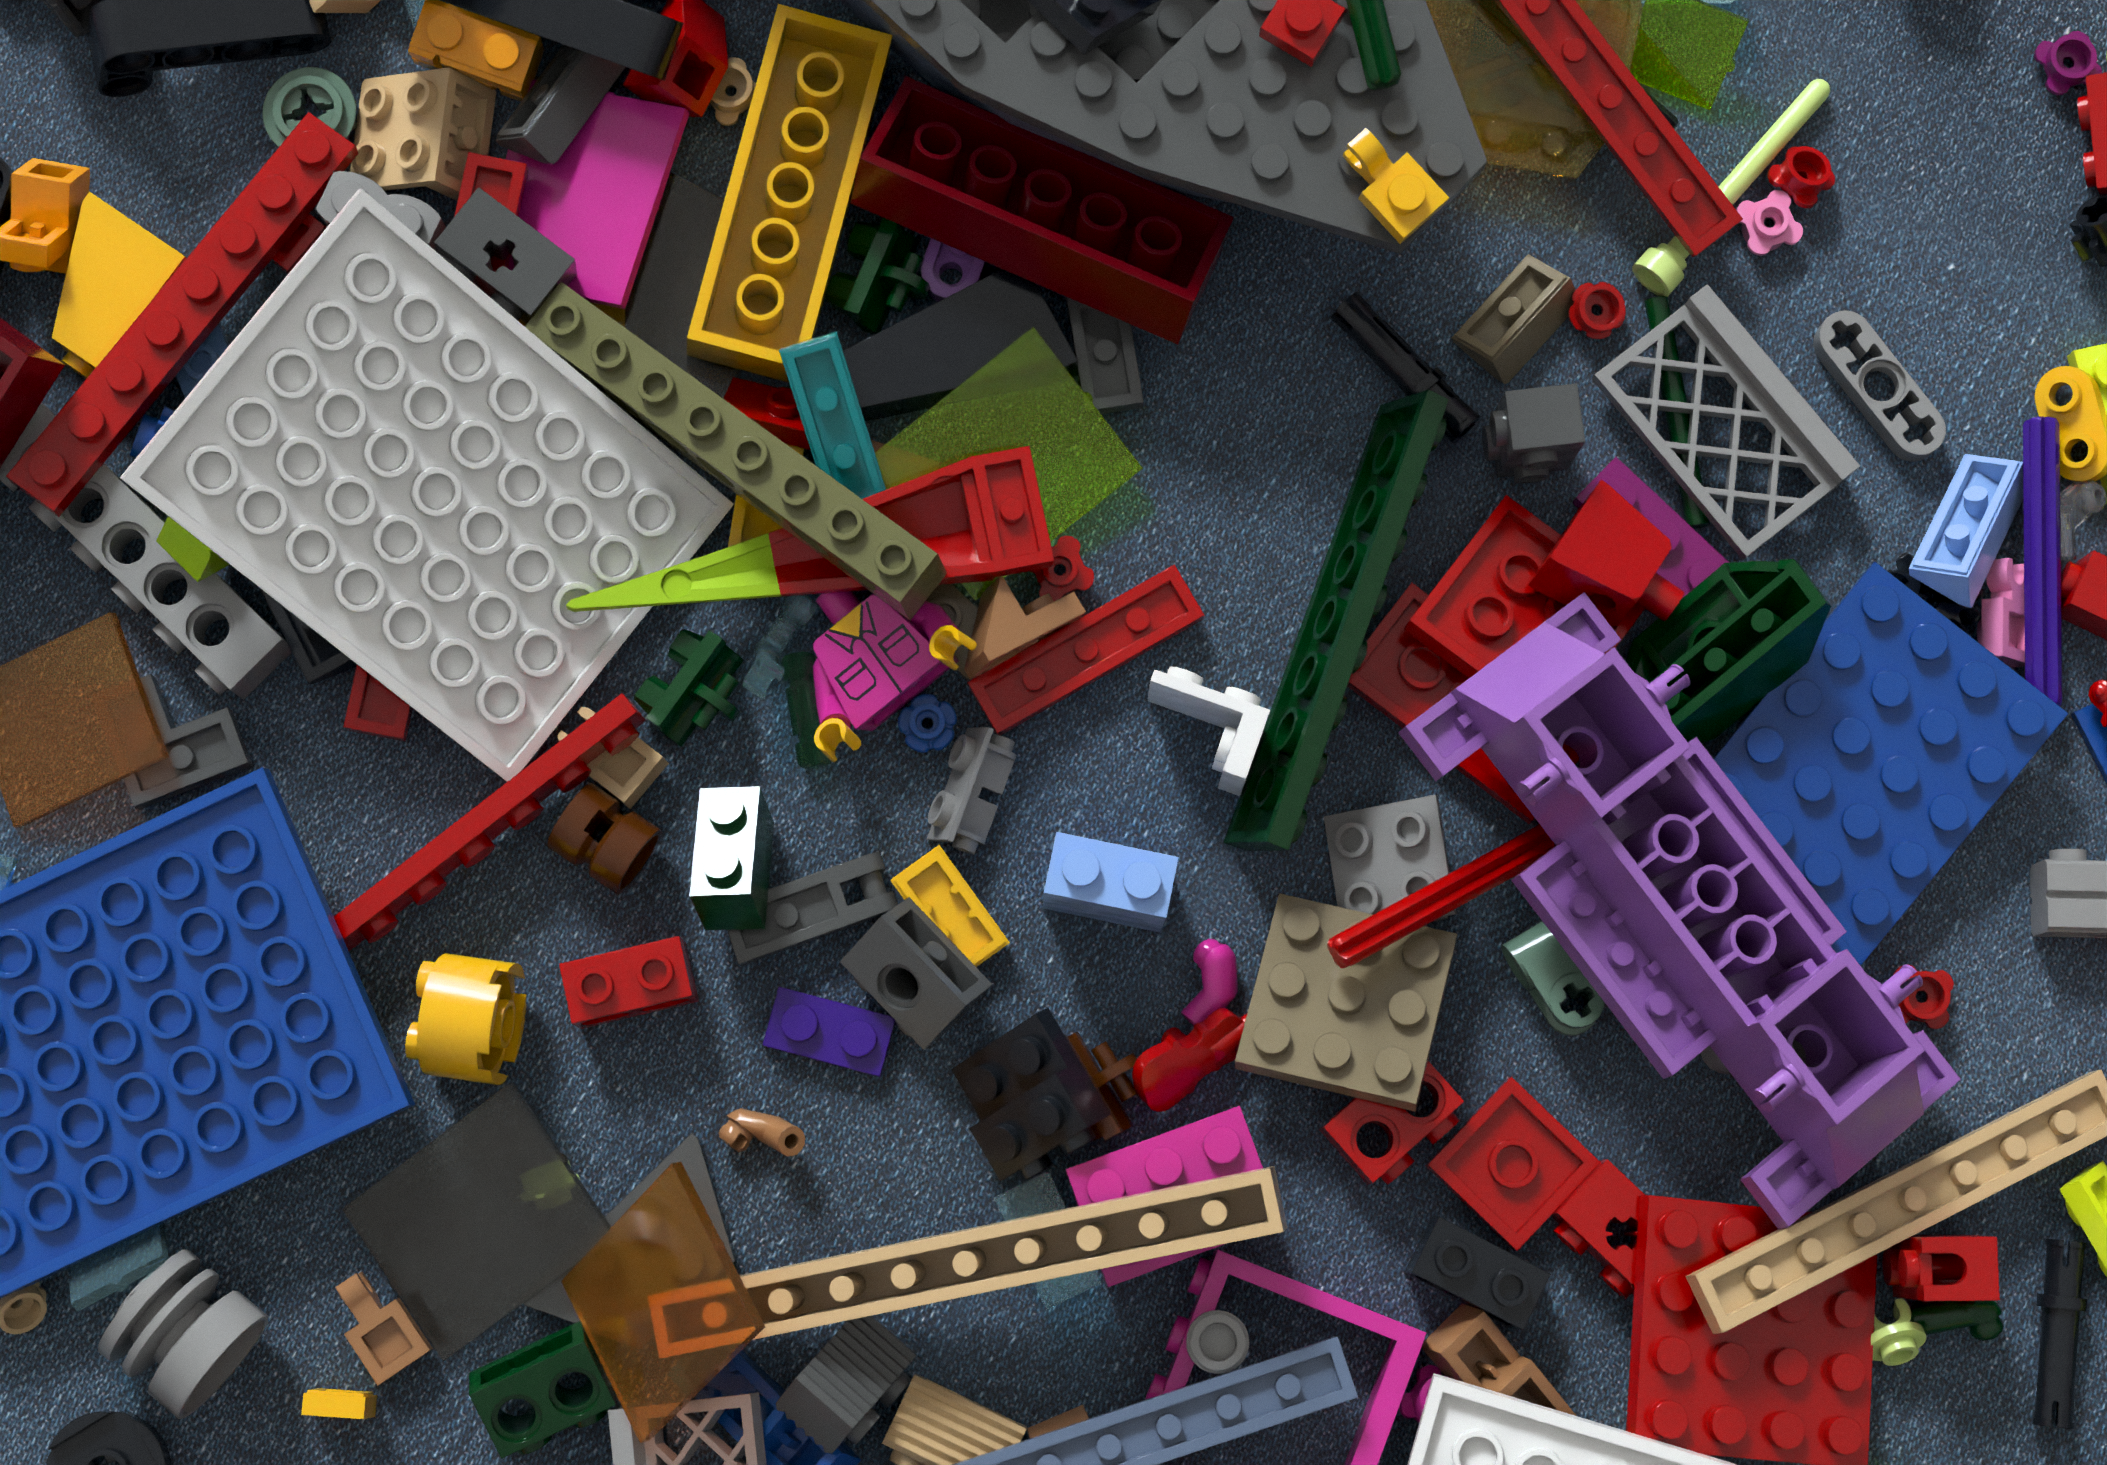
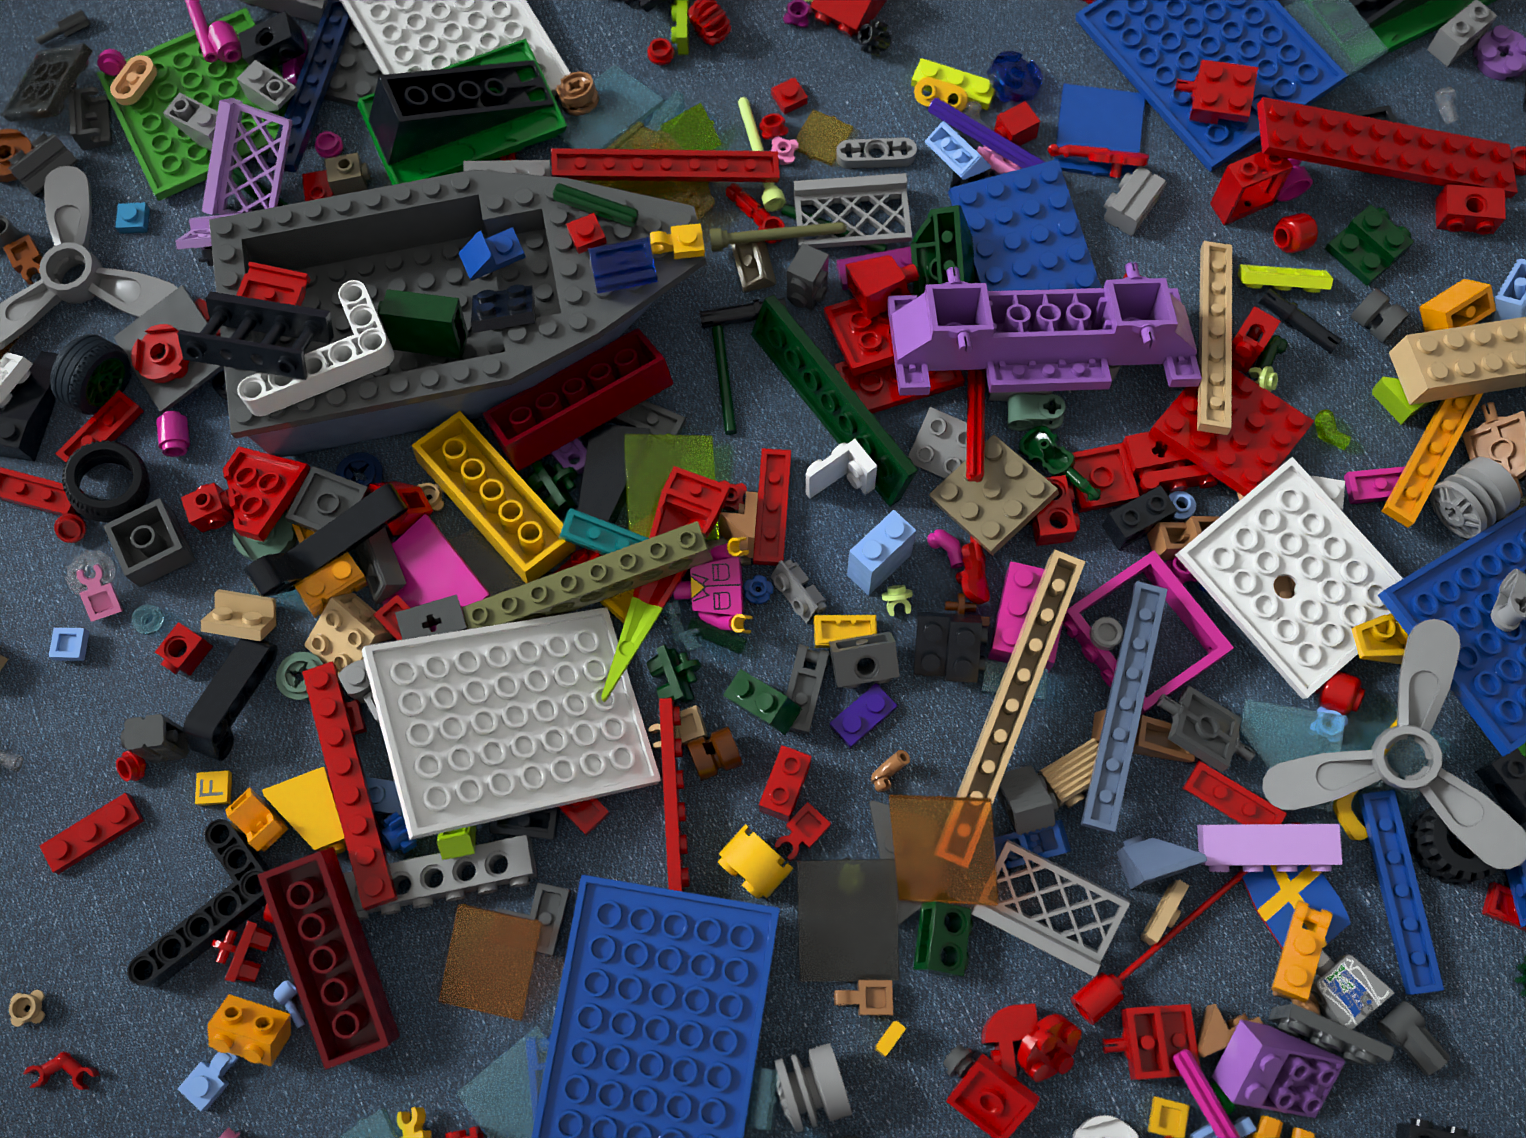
camera: 50 degrees left, 10 degrees down
none -> yellow tile [195,770,232,806]
none -> clear blue plate [588,237,658,294]
none -> olive piece [710,222,847,252]
none -> dark green bar [712,326,737,435]
none -> red axle [725,182,771,226]
none -> red plate [771,77,808,115]
none -> red plate [775,802,831,862]
none -> clear yellow piece [795,109,853,166]
none -> yellowish green plate [882,585,913,616]
none -> dark green piece [1019,426,1101,501]
none -> red plate [1137,465,1220,496]
none -> light blue plate [1168,491,1196,521]

